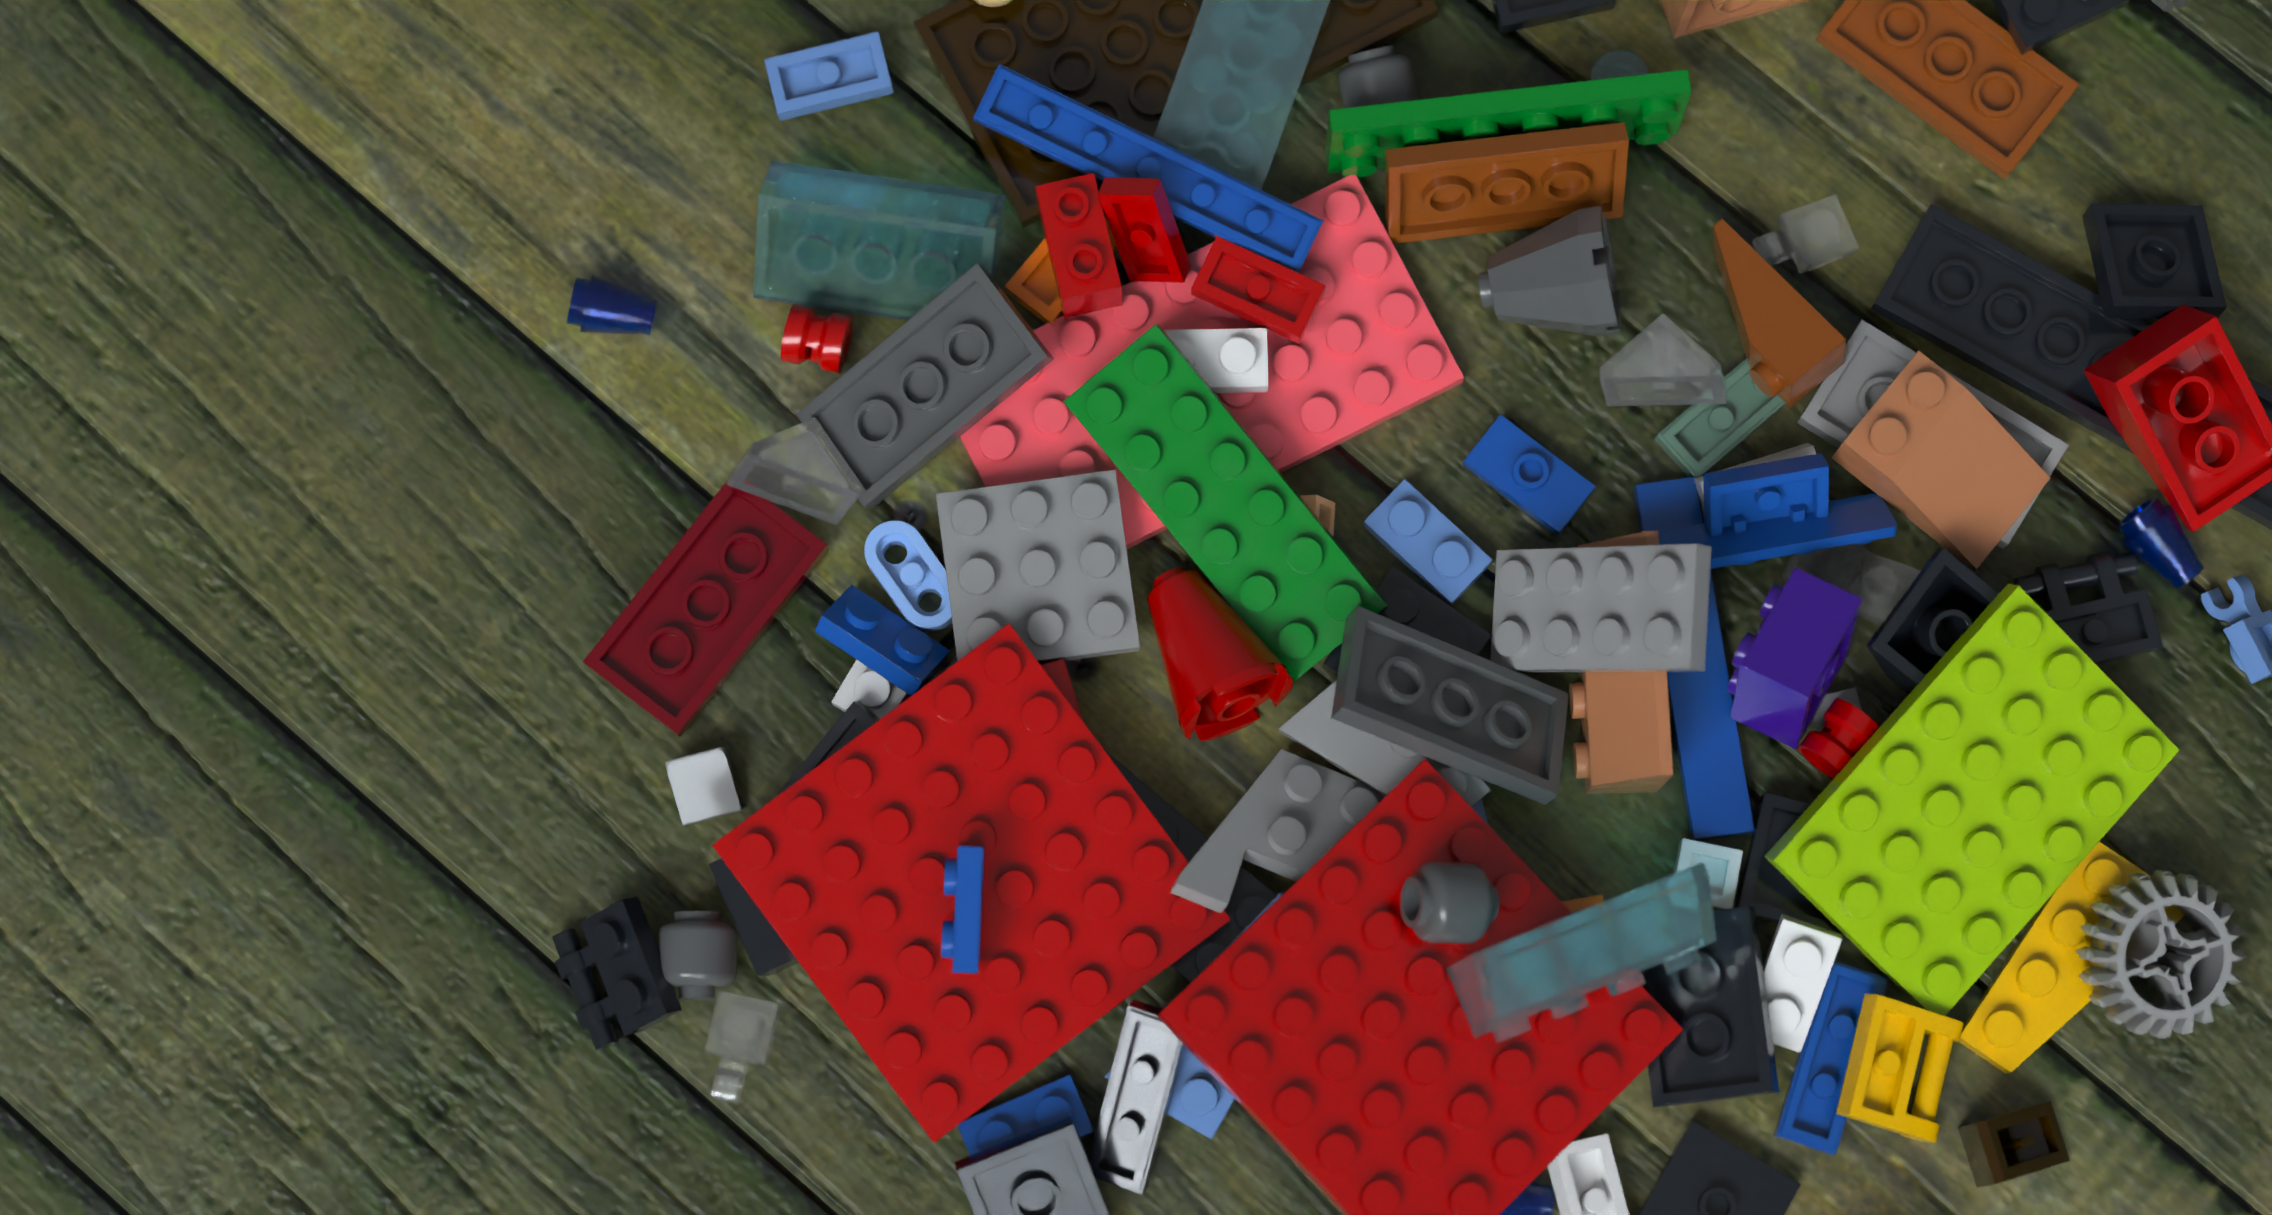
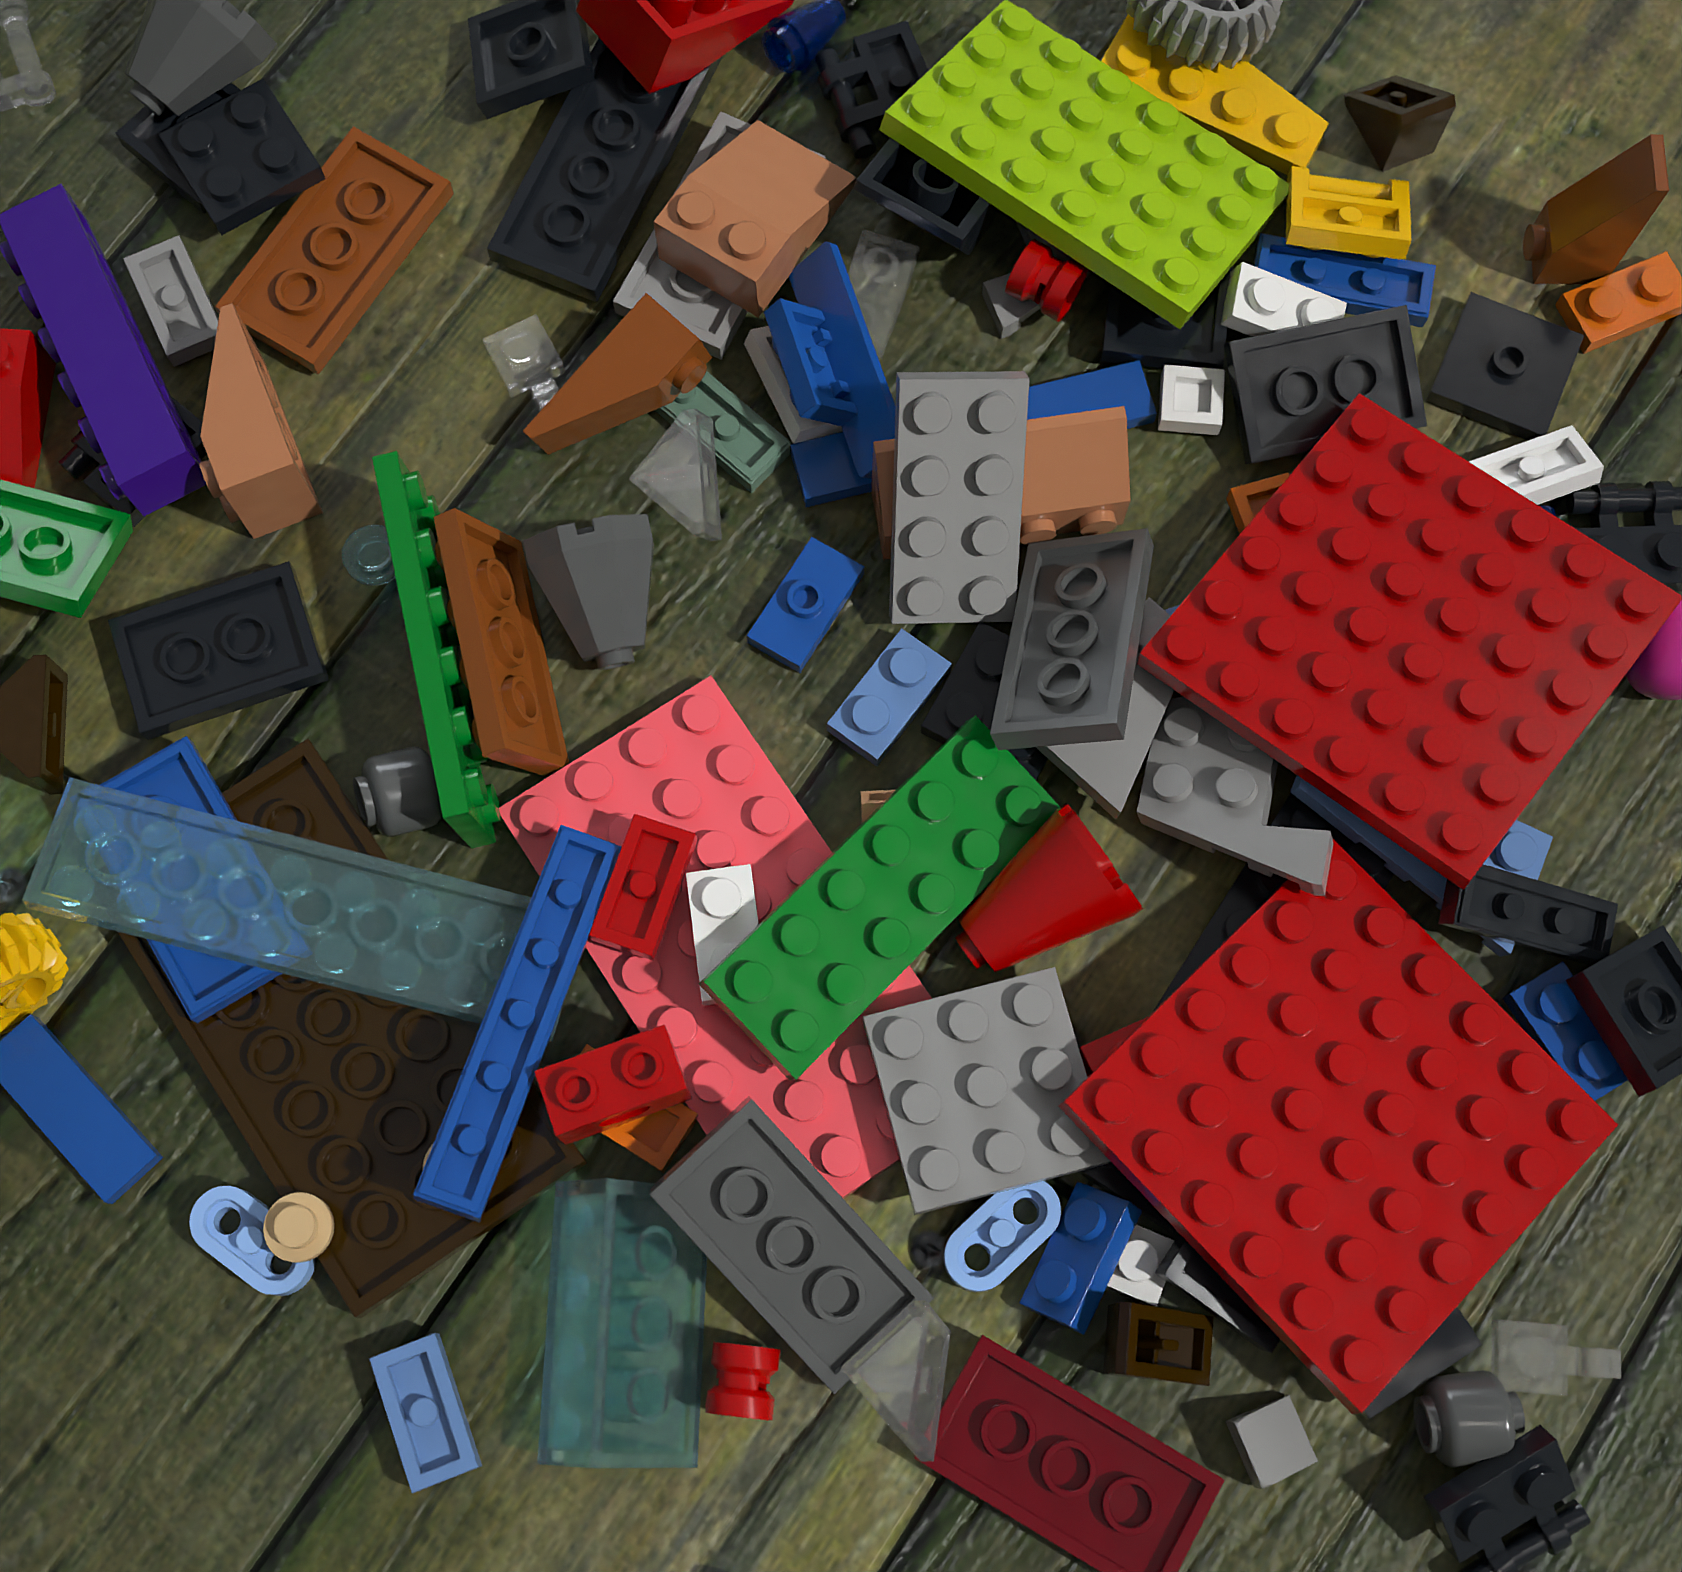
camera: 100 degrees left, 5 degrees down
blue plate [941,845,985,973] -> none
red plate [1098,177,1191,283] -> none
dark grey head [1400,861,1499,944] -> none
clear light blue slope [1446,862,1716,1043] -> none
dark purple brick [1727,567,1863,749] -> none
none -> dark brown slope [1103,1302,1214,1386]

